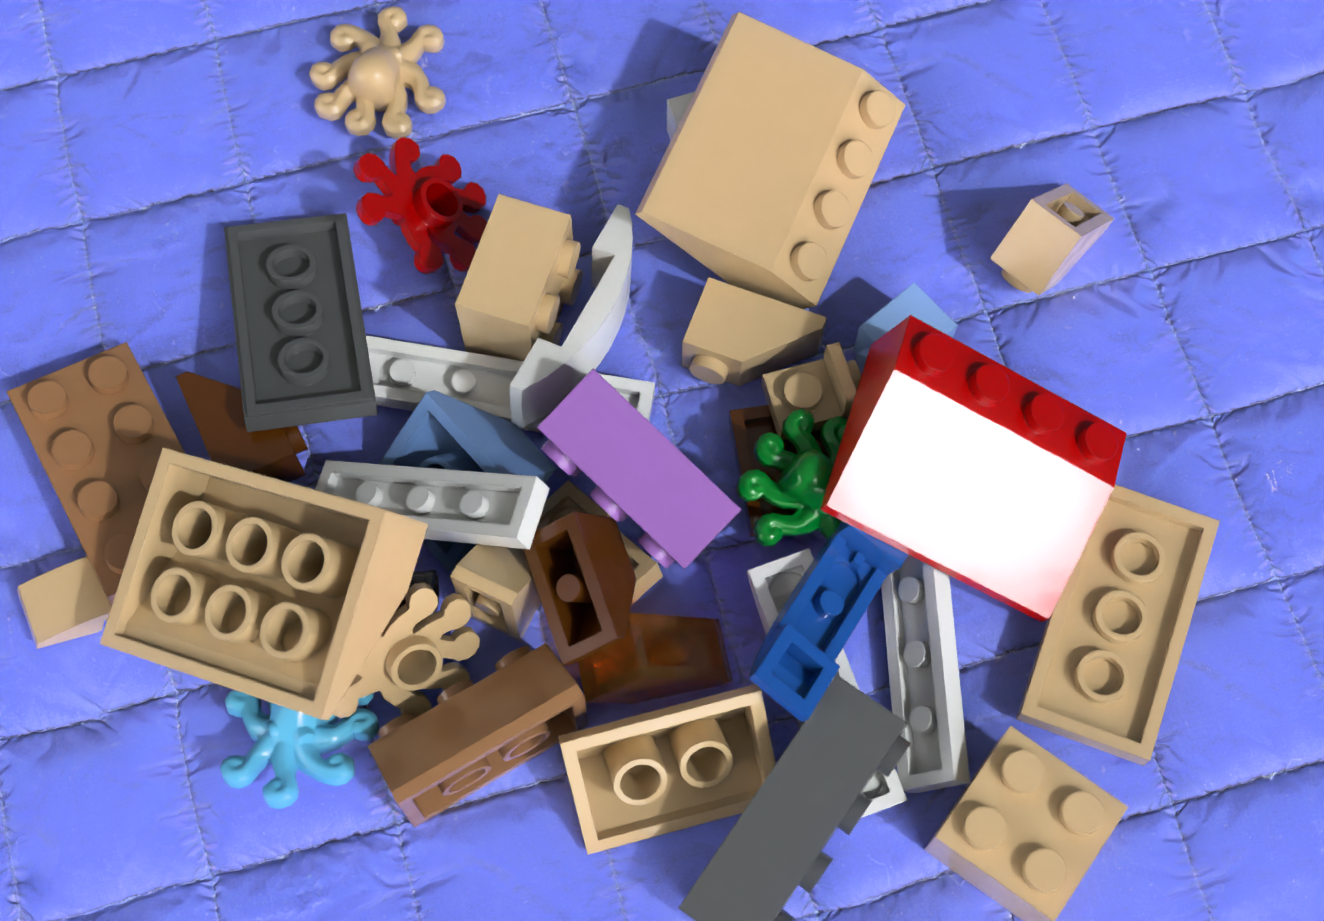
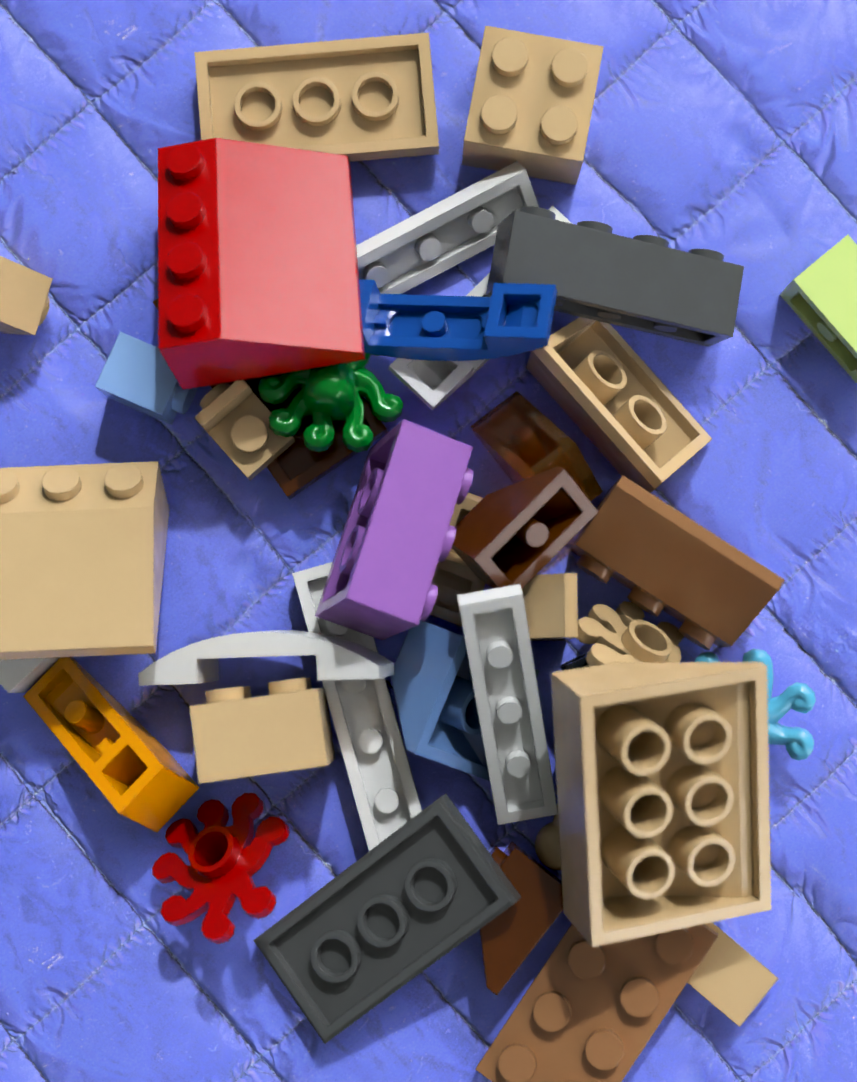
camera: 115 degrees left, 15 degrees up
tan animal [309,6,446,139] -> none
tan slope [681,277,827,386] -> none
none -> light orange slope [23,657,200,833]

